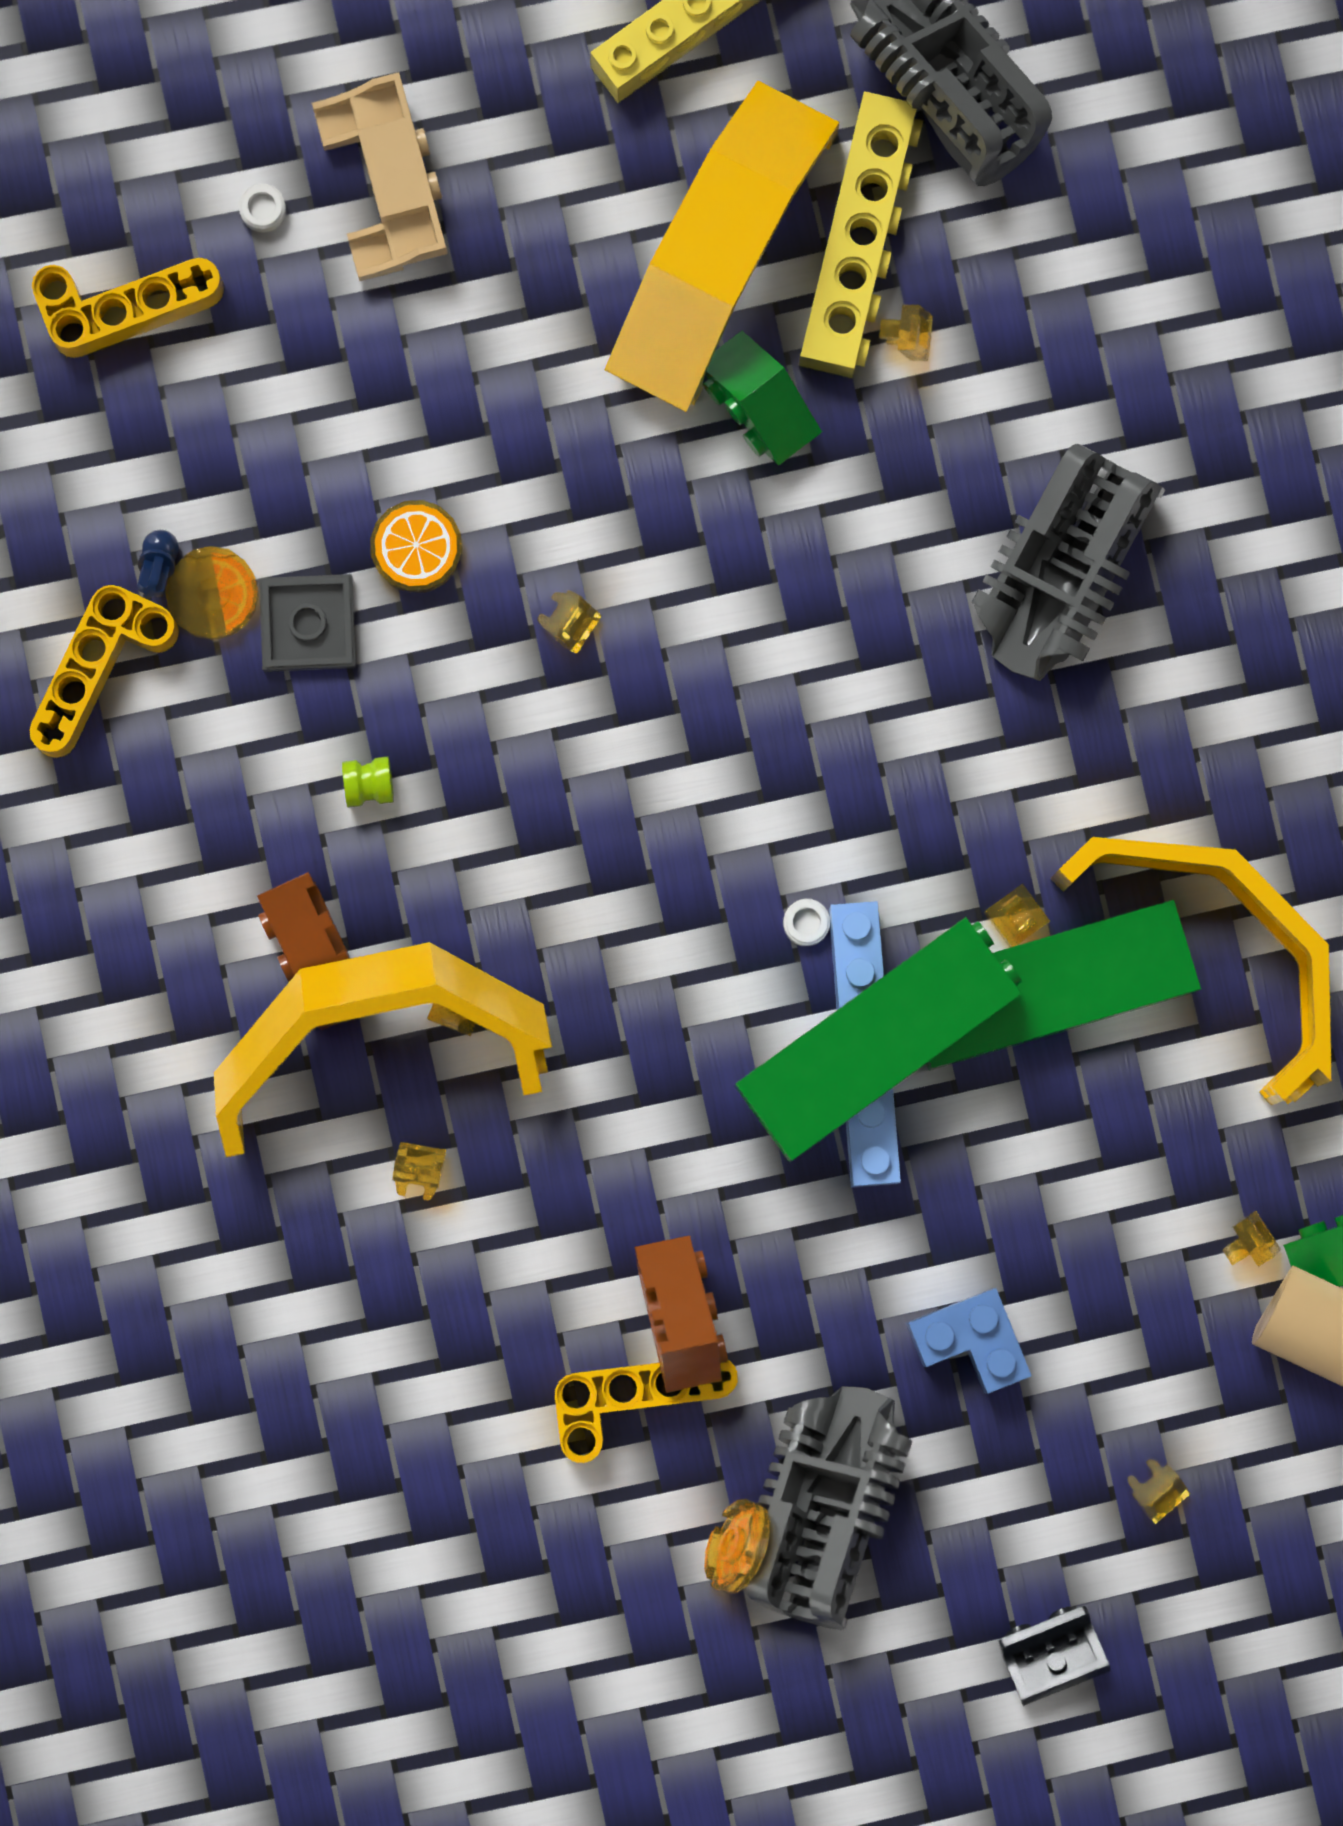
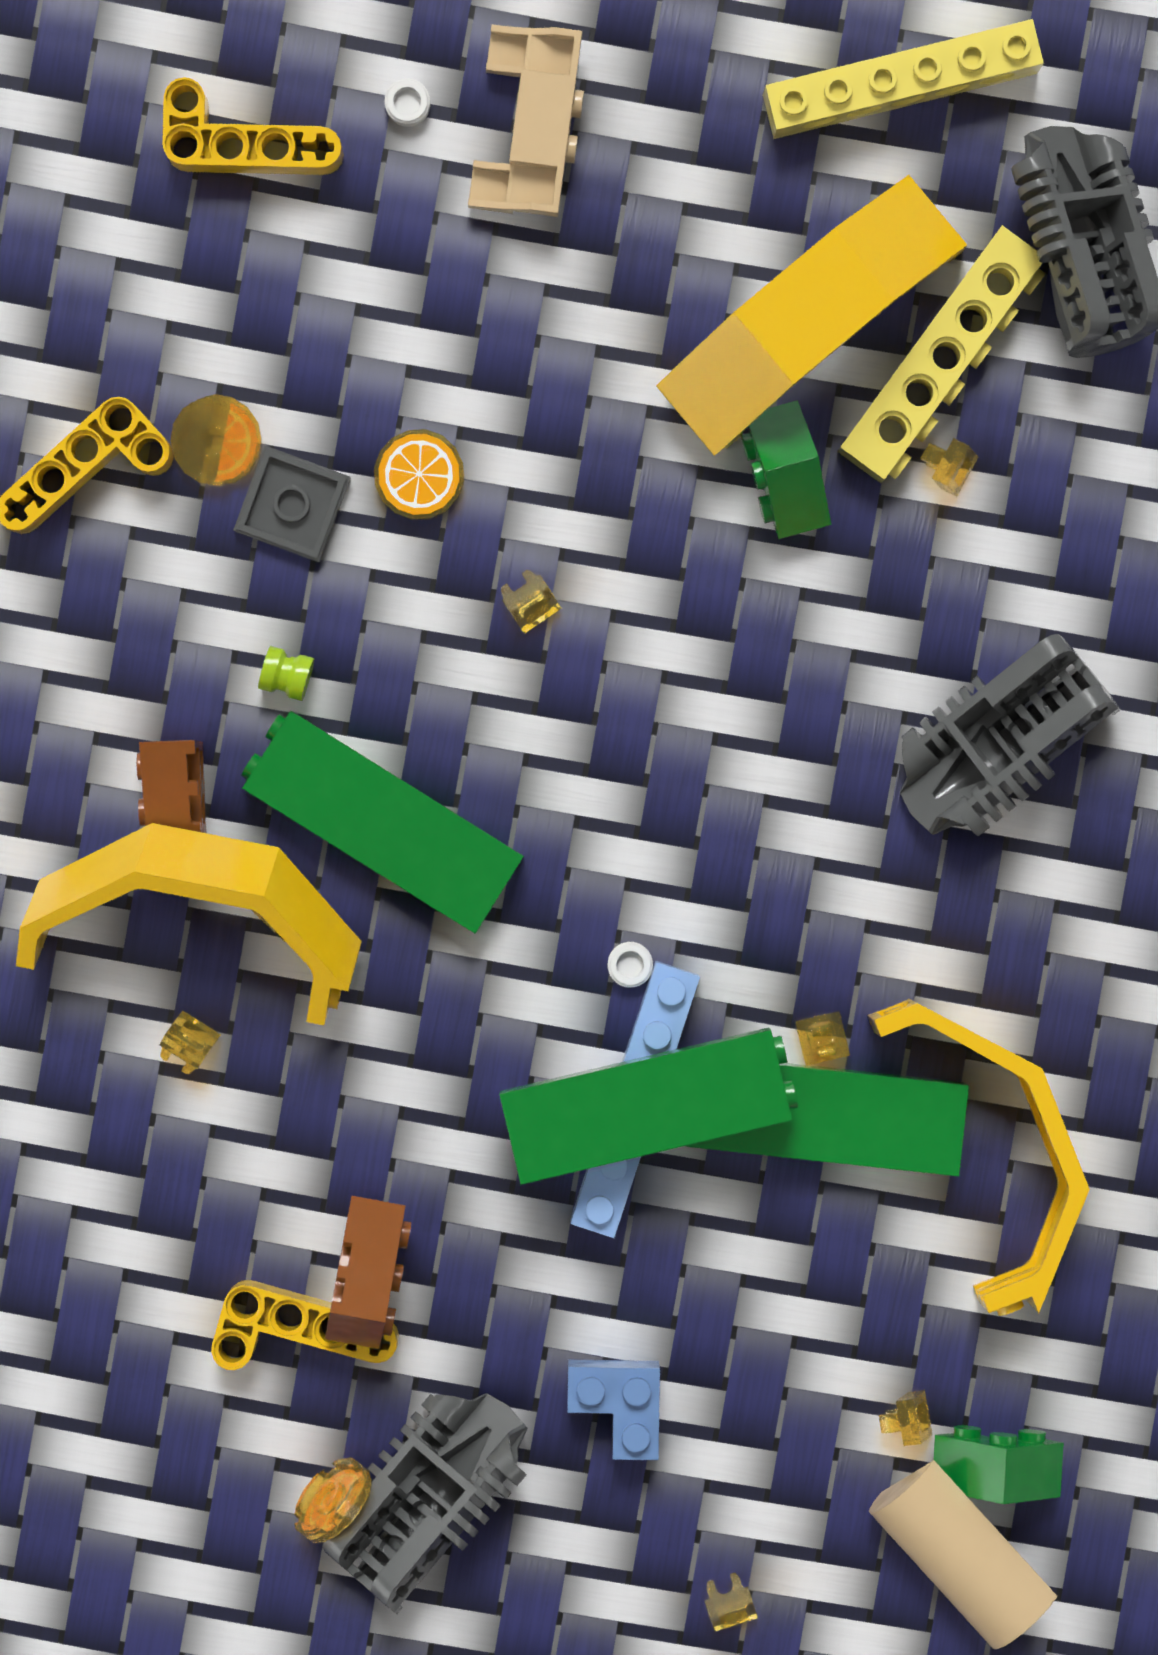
camera: 25 degrees right, 5 degrees up
dark blue axle [137,529,179,600] -> none
none -> green brick [241,711,524,934]

